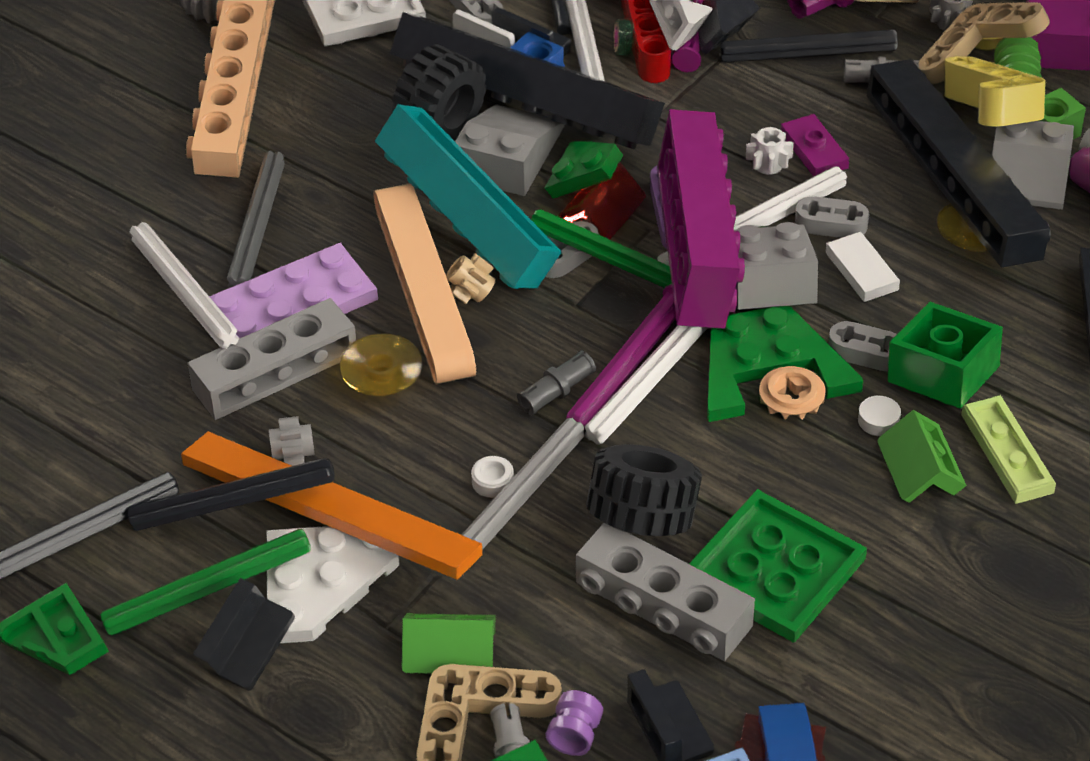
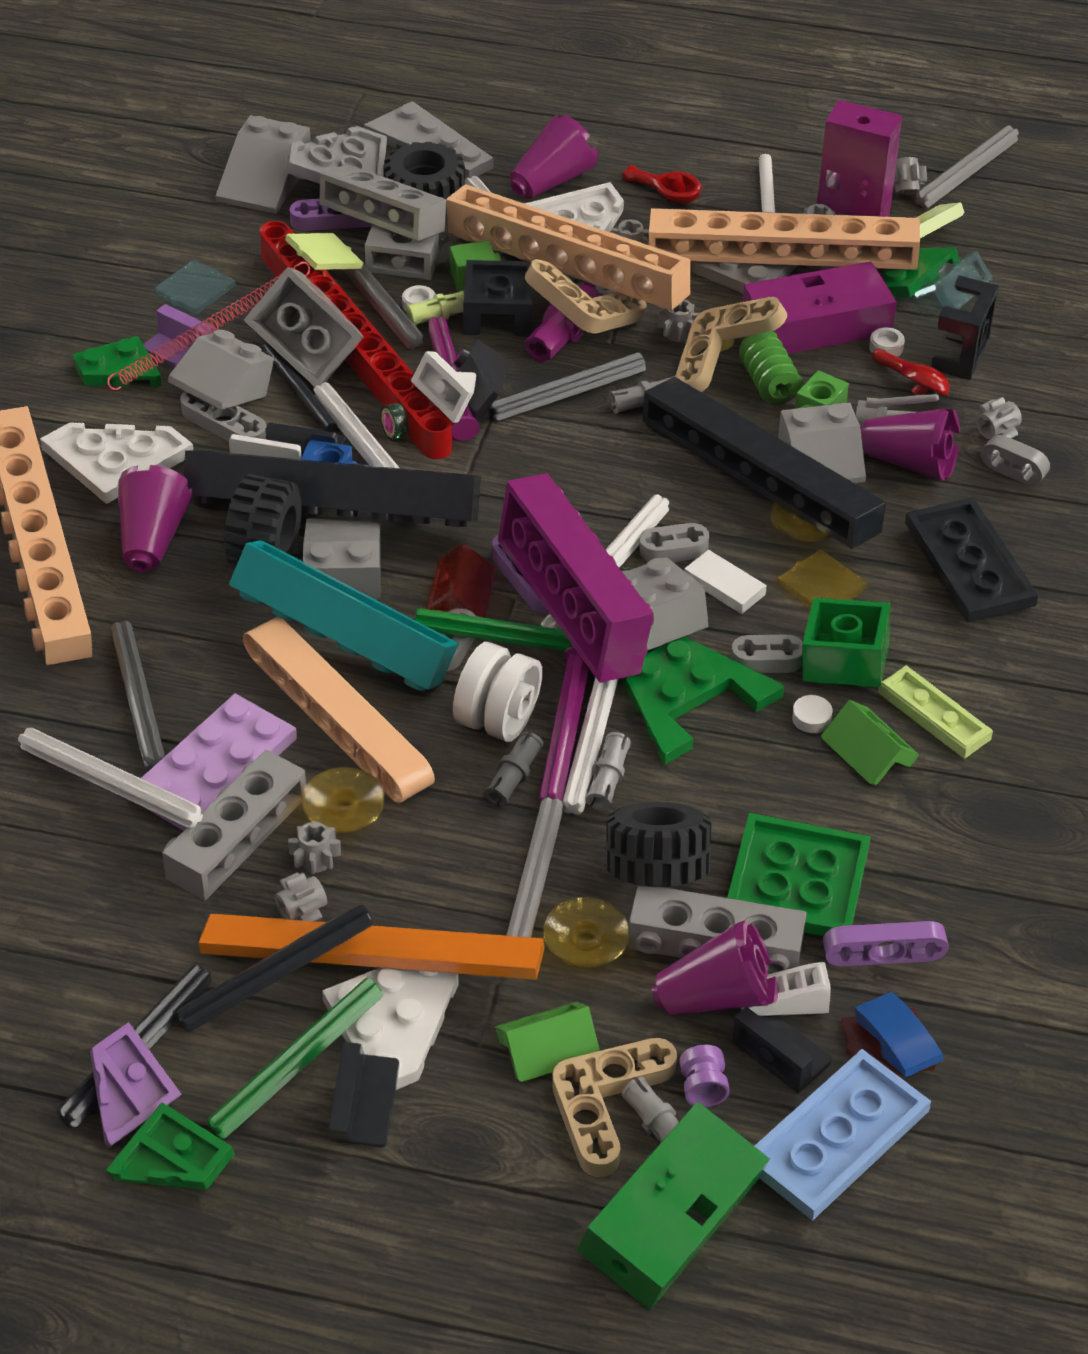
camera: 25 degrees left, 0 degrees up
tan gear [446,254,495,304] -> none
white tile [471,456,514,498] -> none
green wing [544,141,623,199] -> none
white gear [746,127,793,174] -> none
light nougat gear [759,366,825,420] -> none
magenta plate [781,114,849,177] -> none
light yellow beam [944,56,1045,126] -> none
none -> medium lavender wing [90,1022,181,1148]
none -> magenta cone [117,465,192,572]
none -> light grey gear [288,821,341,874]
none -> white wheel [453,641,542,742]
none -> clear yellow dish [544,897,629,968]
none -> light grey pin [585,732,631,810]
none -> magenta cone [651,920,778,1015]
none -> white slope [741,962,830,1016]
none -> clear yellow piece [777,549,868,607]
none -> medium lavender beam [823,921,949,966]

